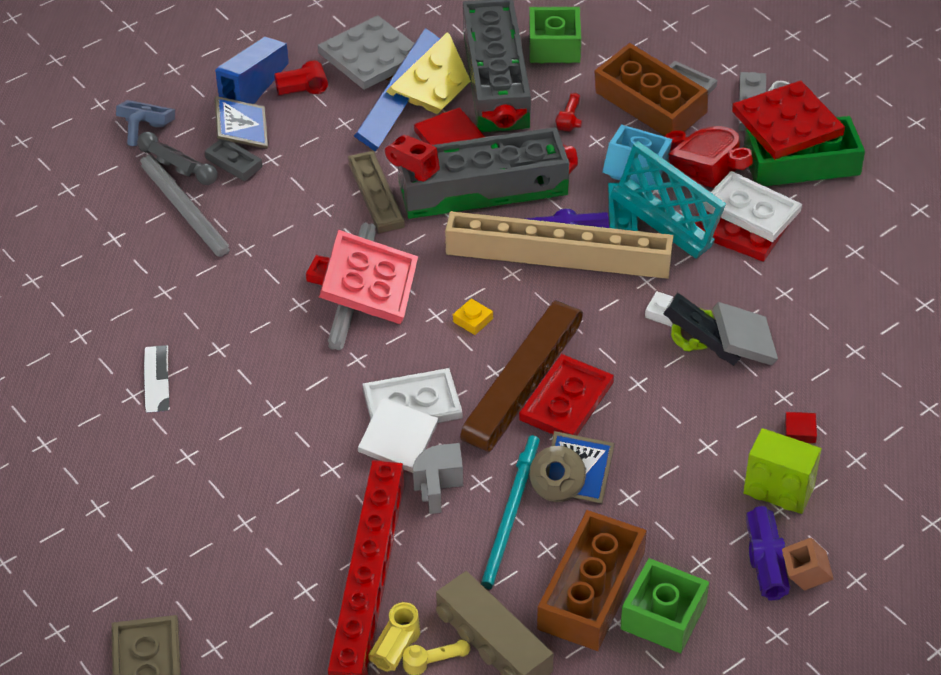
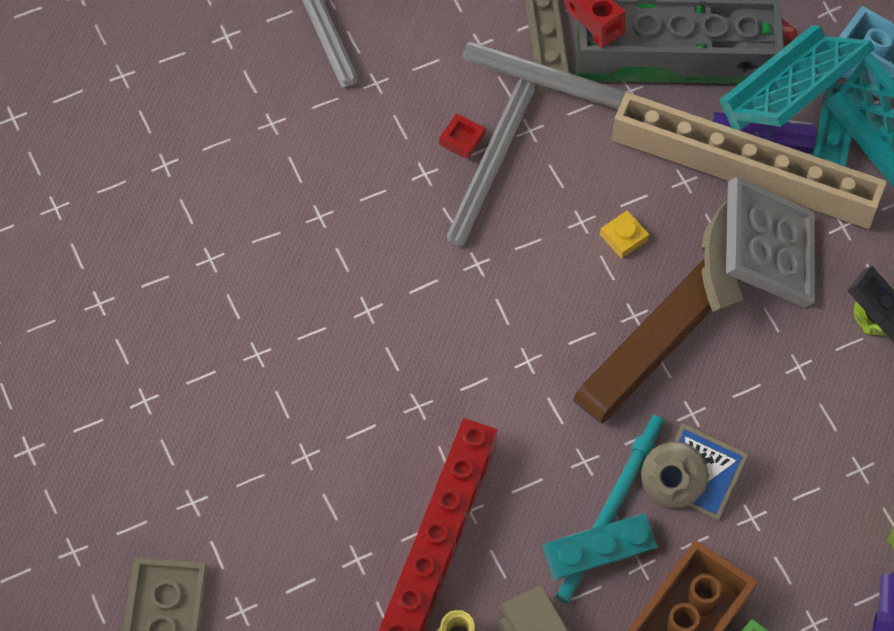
camera: 10 degrees right, 15 degrees up
white sticker [144,345,170,413] -> none
coral plate [319,230,418,325] -> none
white tile [358,397,438,473] -> none
white tile [362,368,463,423] -> none
light grey brick [413,443,463,514] -> none
red plate [519,354,614,436] -> none
white plate [645,291,673,326] -> none
none -> light grey axle [463,42,655,110]
none -> teal plate [542,513,658,581]
none -> dark tan tile [701,200,744,312]
none -> teal fence [719,25,875,130]
none -> light grey plate [726,176,815,308]

